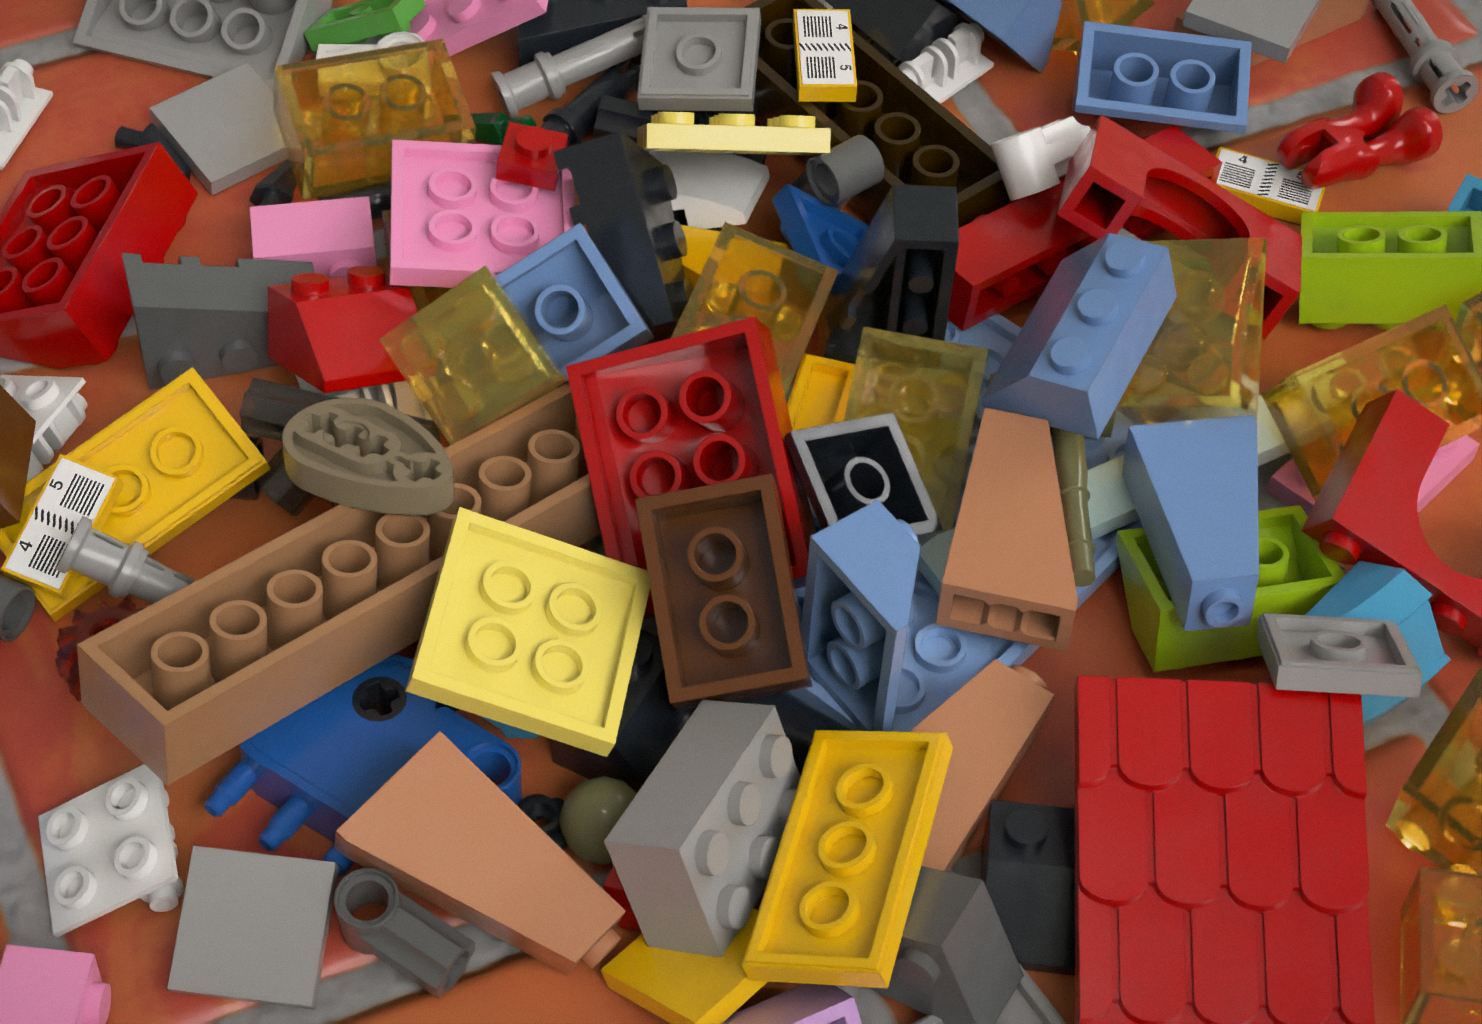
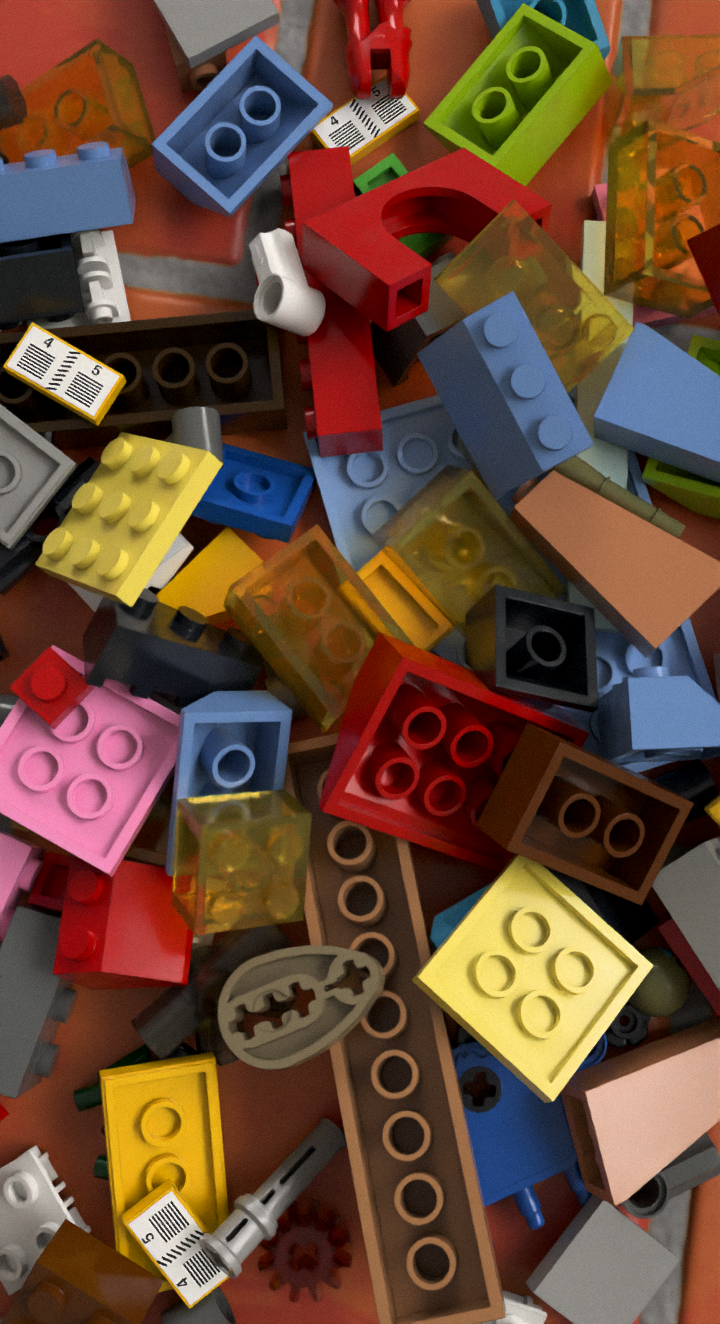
camera: 55 degrees left, 30 degrees up
black wedge [818,184,959,370] -> none

